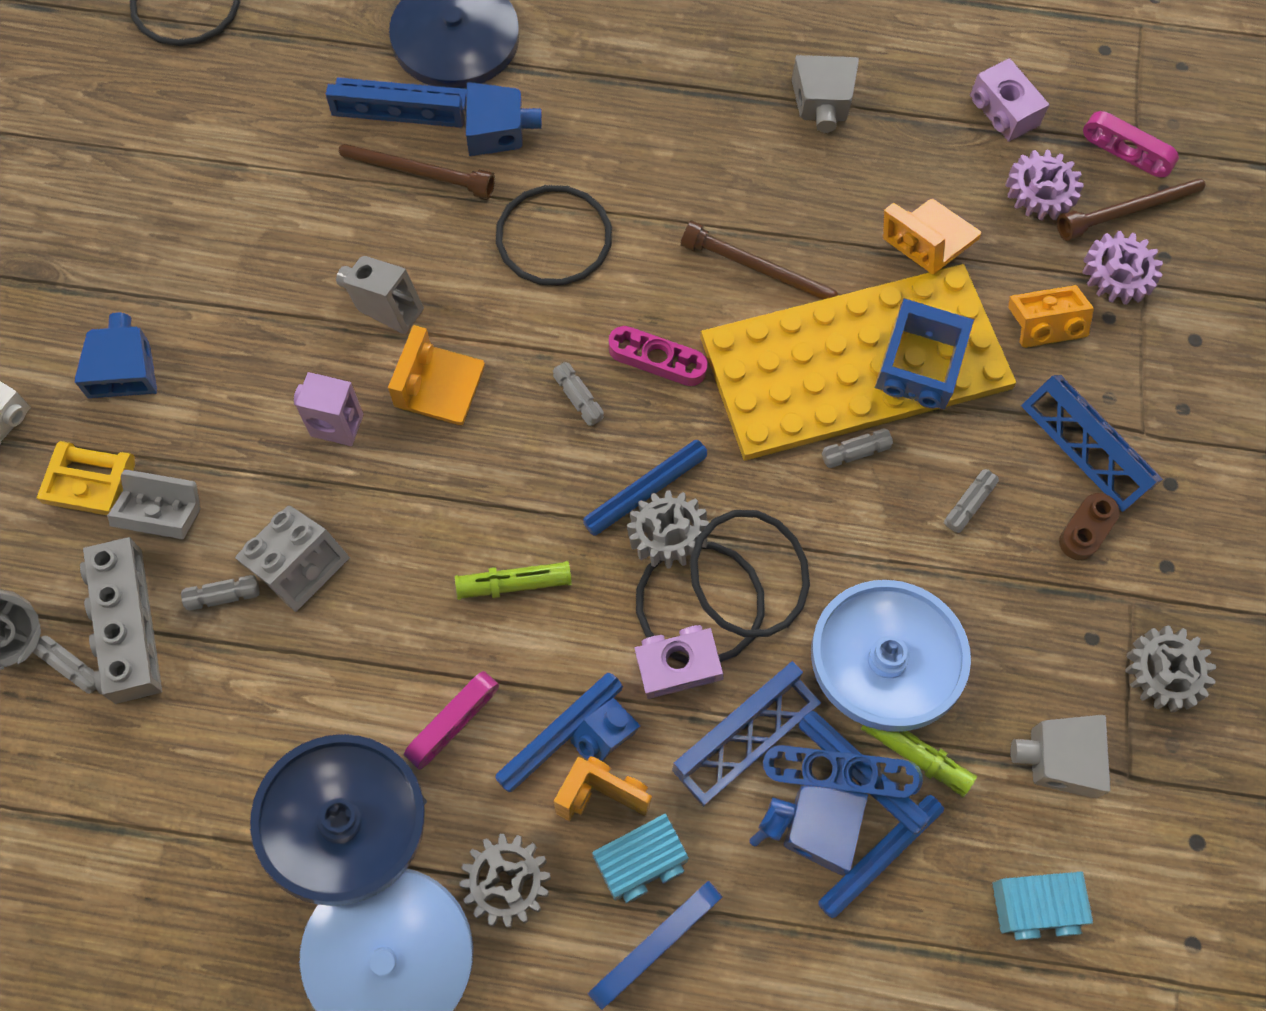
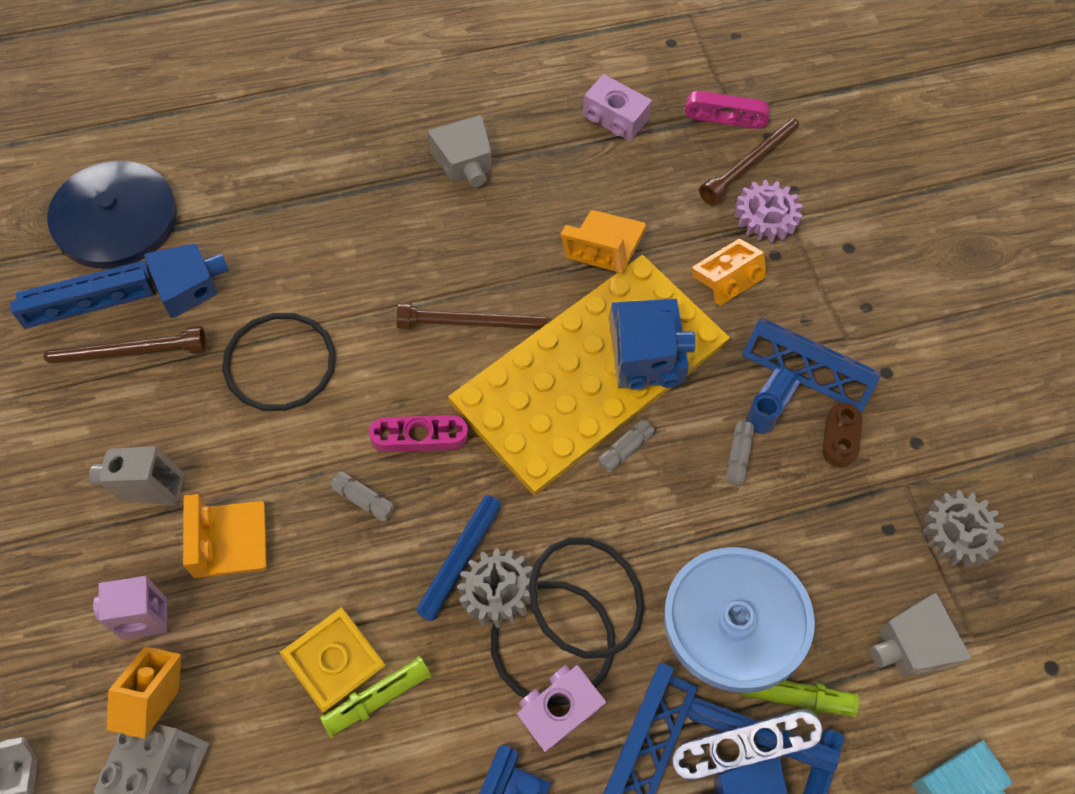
camera: 25 degrees left, 5 degrees down
lavender gear [1006,150,1083,220] -> none
none -> light orange brick [106,646,181,739]
none -> yellow plate [279,607,386,715]
none -> blue torso [615,305,695,379]
none -> blue piece [746,368,800,434]

